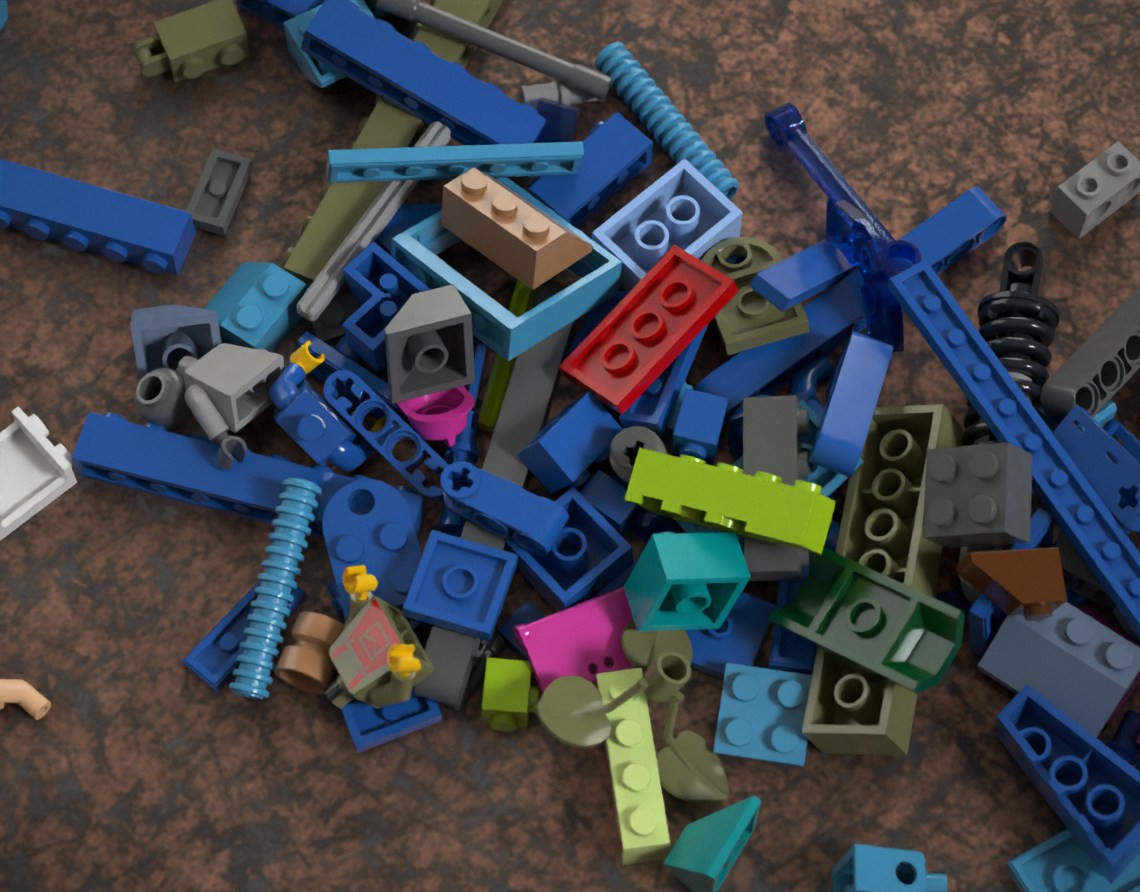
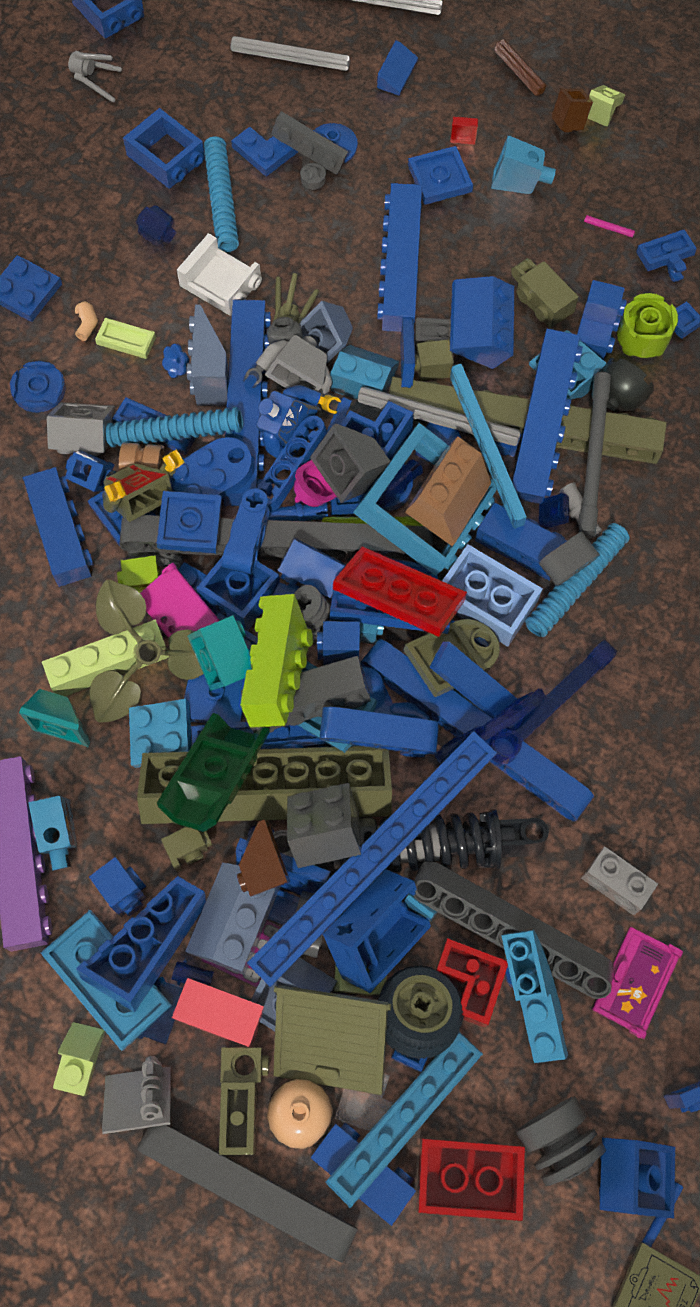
camera: 75 degrees right, 5 degrees up
none -> blue tile [10,361,66,413]
none -> blue brick [23,467,94,587]
none -> light grey slope [47,402,115,456]
none -> blue brick [65,451,115,492]
none -> blue brick [89,857,147,917]
none -> yellowish green tile [95,318,156,359]
none -> olive brick [161,827,212,873]
none -> blue plant [162,344,189,378]
none -> sand blue slope [187,305,229,406]
none -> olive plant [273,273,319,323]
none -> blue tile [400,318,415,388]
none -> olive brick [414,339,454,381]
none -> blue slope [450,276,515,369]
none -> dark grey beam [539,532,600,586]

